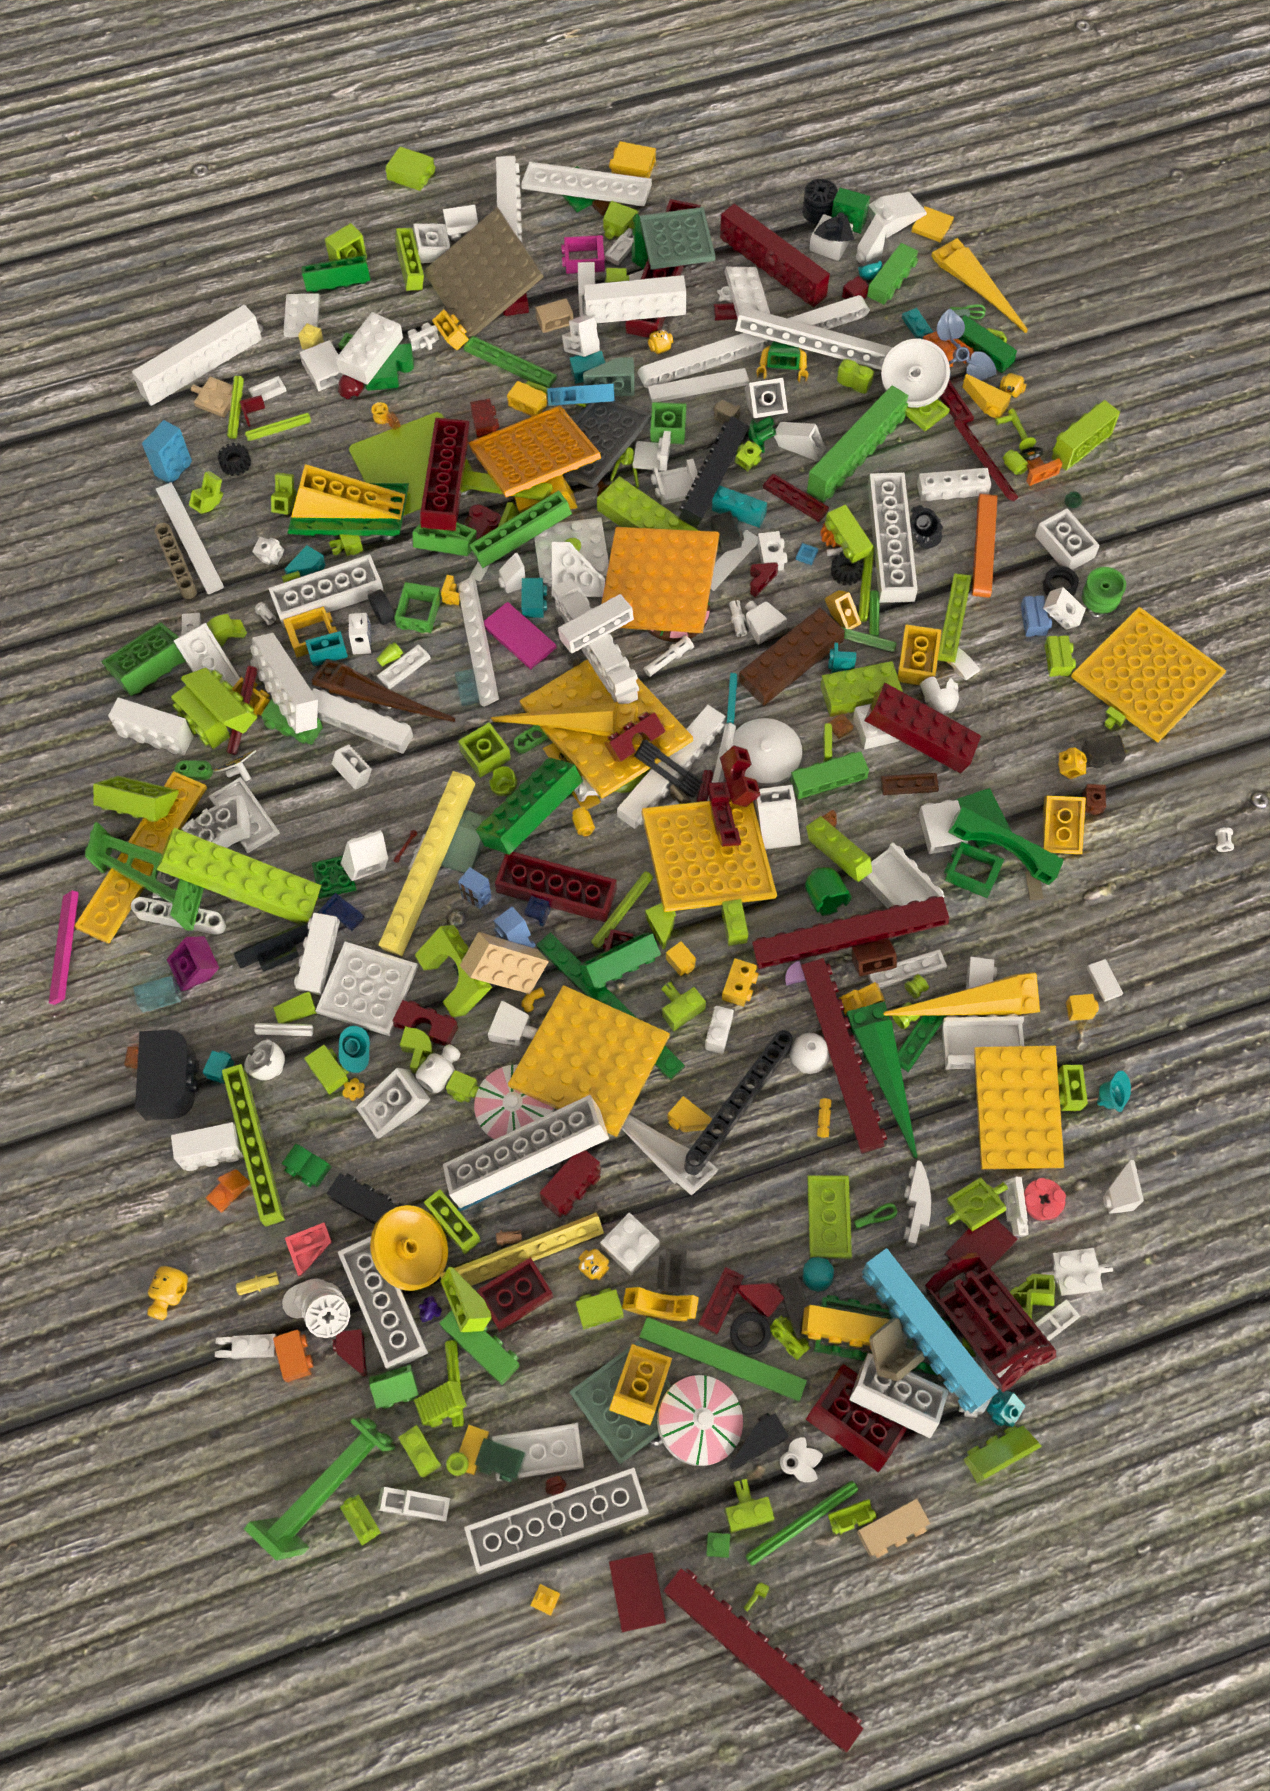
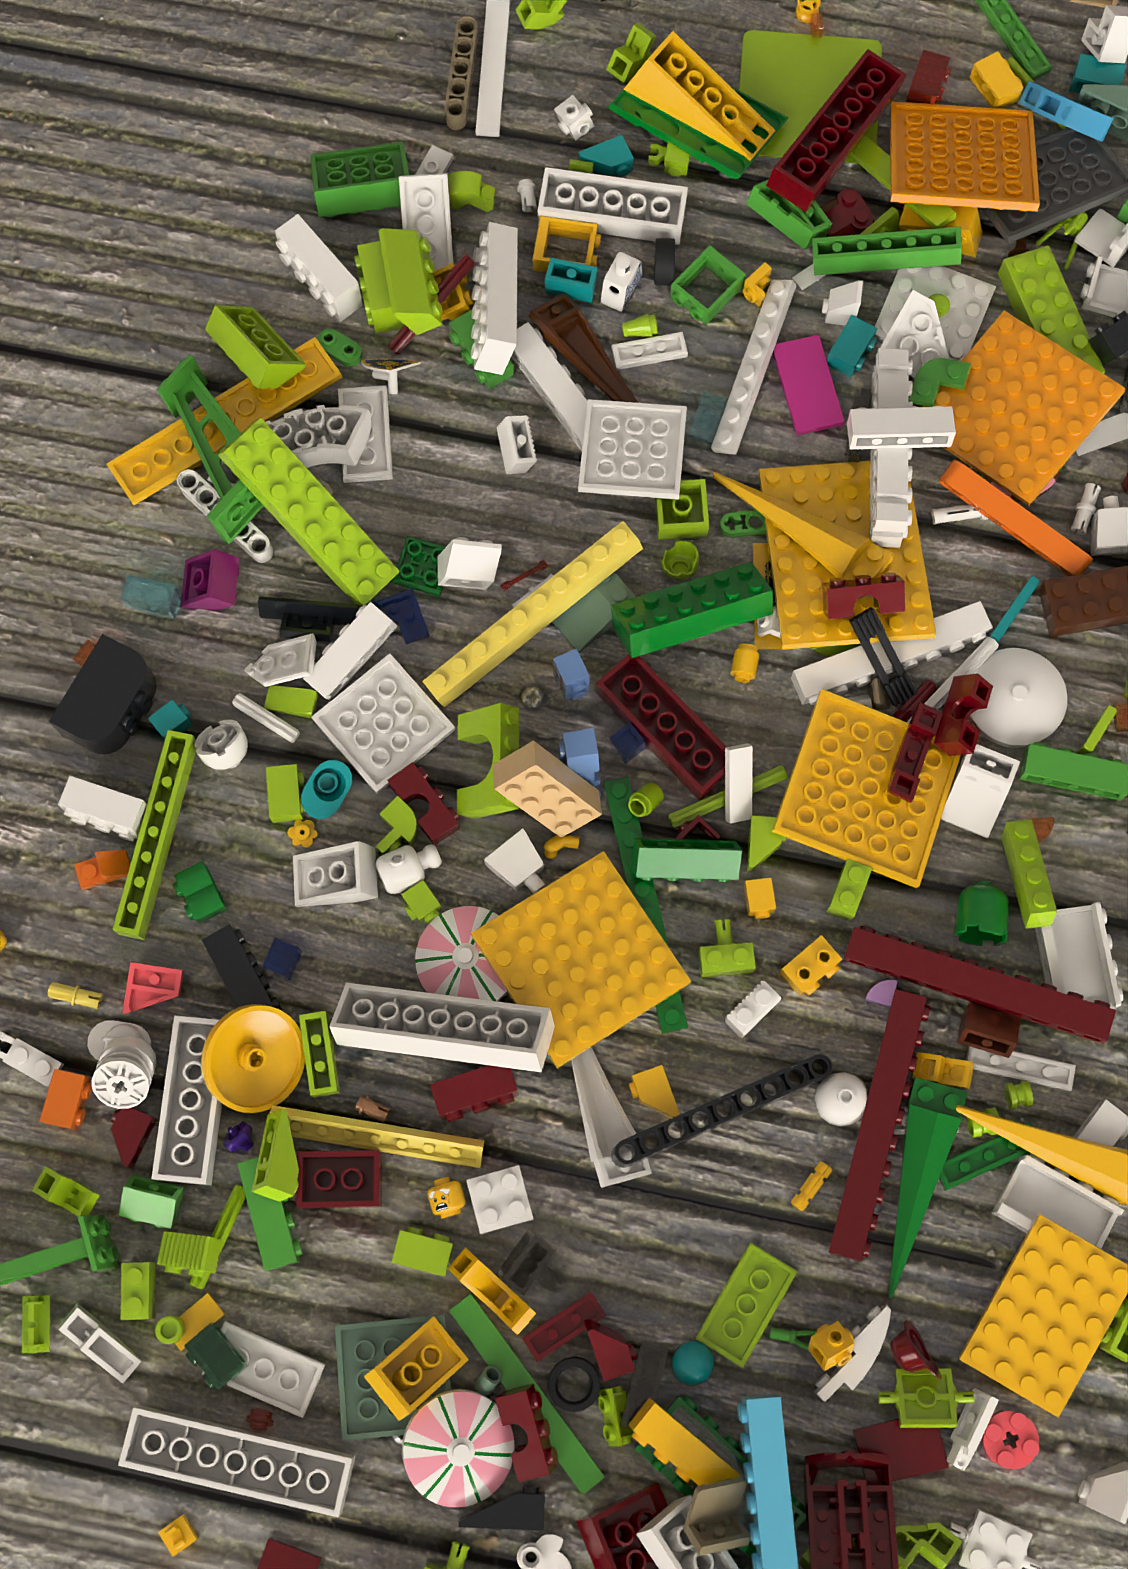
camera: 30 degrees right, 10 degrees up
dark pink tile [49,890,79,1005] -> none
none -> lime brick [32,1166,100,1217]
none -> white tile [244,633,317,687]
none -> clear blue panel [263,938,303,980]
none -> sand green hinge [474,1366,502,1397]
none -> dark red arch [495,1384,558,1482]
none -> white plate [578,399,687,499]
none -> lime brick [628,782,664,817]
none -> white tile [725,743,752,824]
none -> yellow brick [808,1321,855,1372]
none -> dark red piece [890,1320,942,1380]
none -> bright green plate [909,358,971,407]
none -> orange beam [938,459,1093,576]

